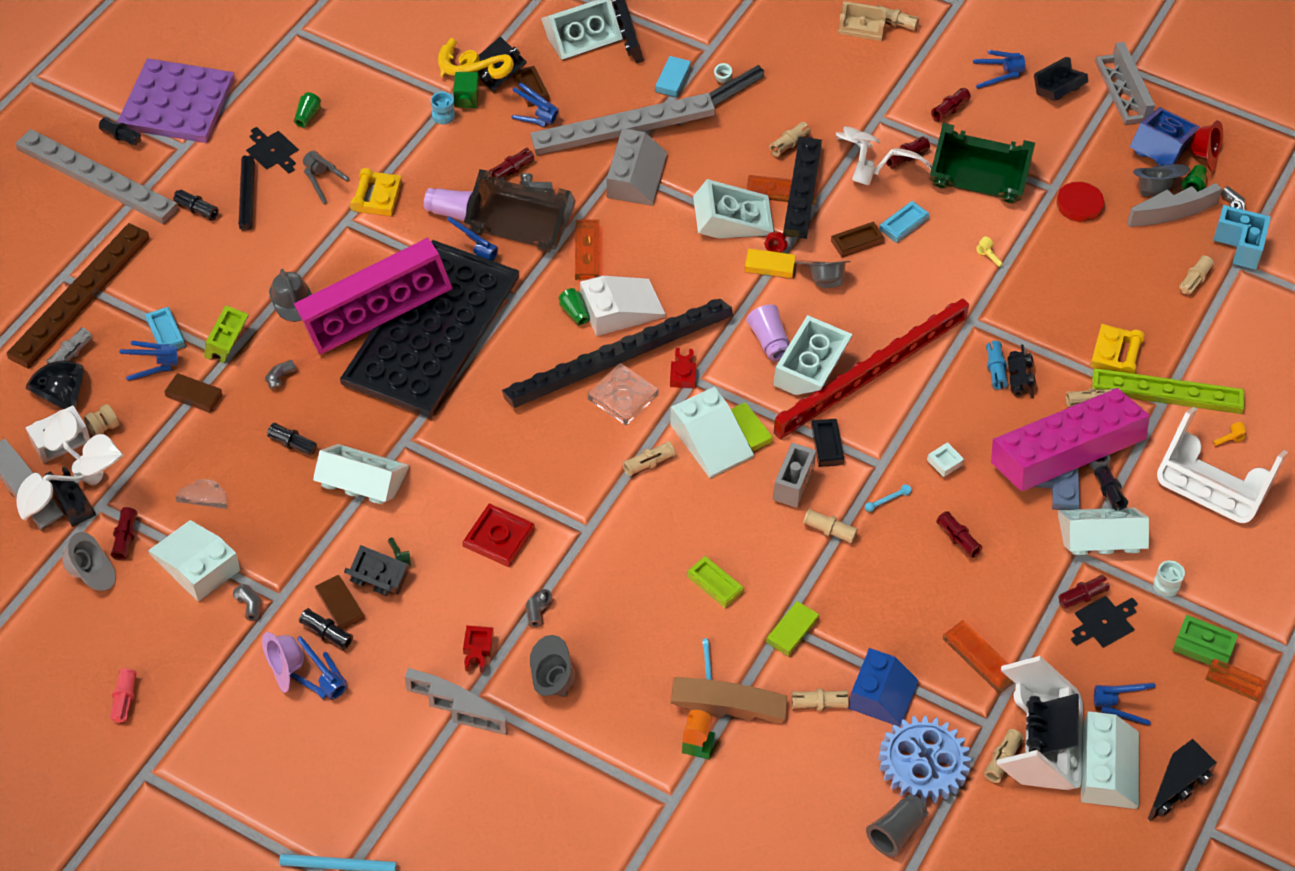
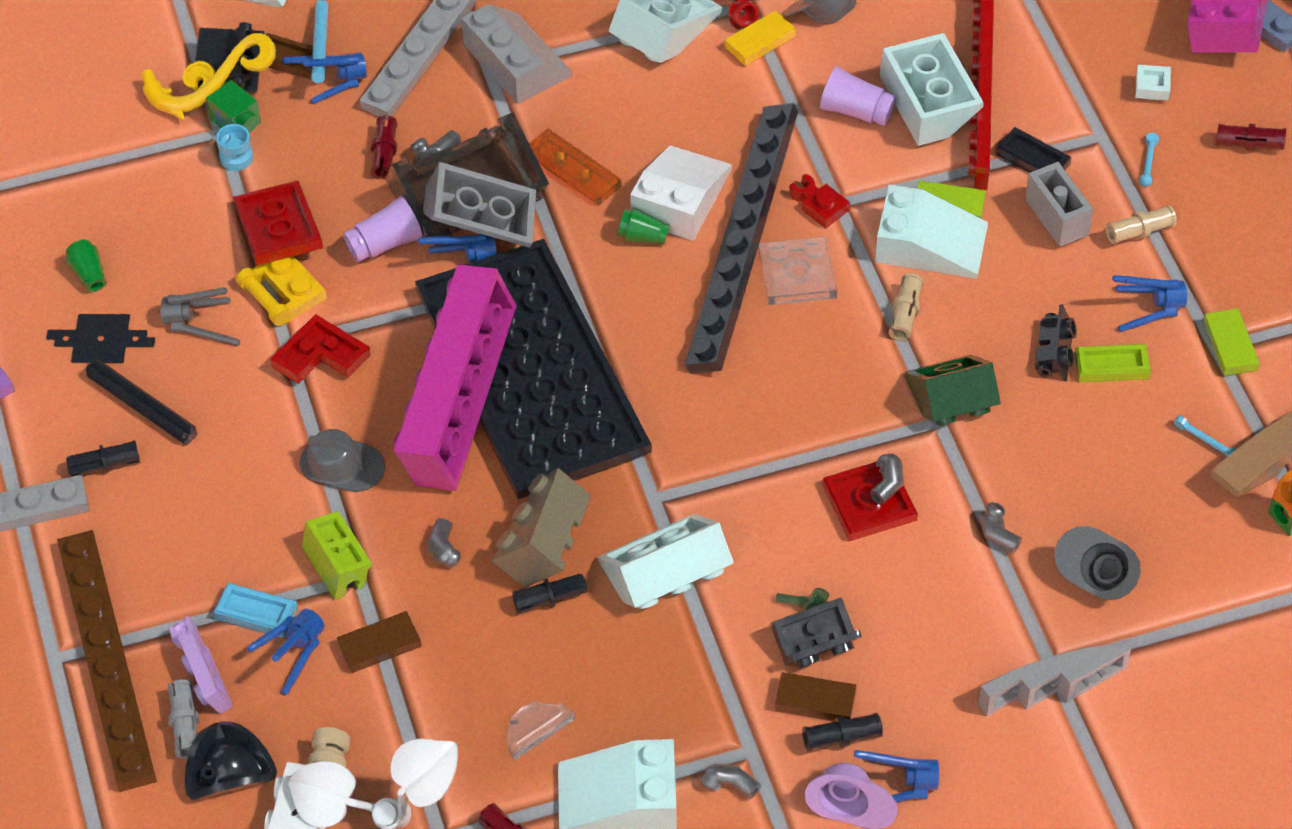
camera: 45 degrees left, 0 degrees up
red plate [463,625,494,673] -> none
none -> lavender hinge [169,616,233,714]
none -> red tile [233,180,323,265]
none -> red plate [270,314,371,384]
none -> medium azure bar [311,0,328,83]
none -> light grey slope [423,162,536,248]
none -> dark tan wedge [492,468,591,588]
none -> flat silver arm [870,453,904,505]
none -> dark green slope [905,355,1001,425]
none -> black hinge [1035,304,1077,381]
none -> blue plant [1112,275,1187,332]

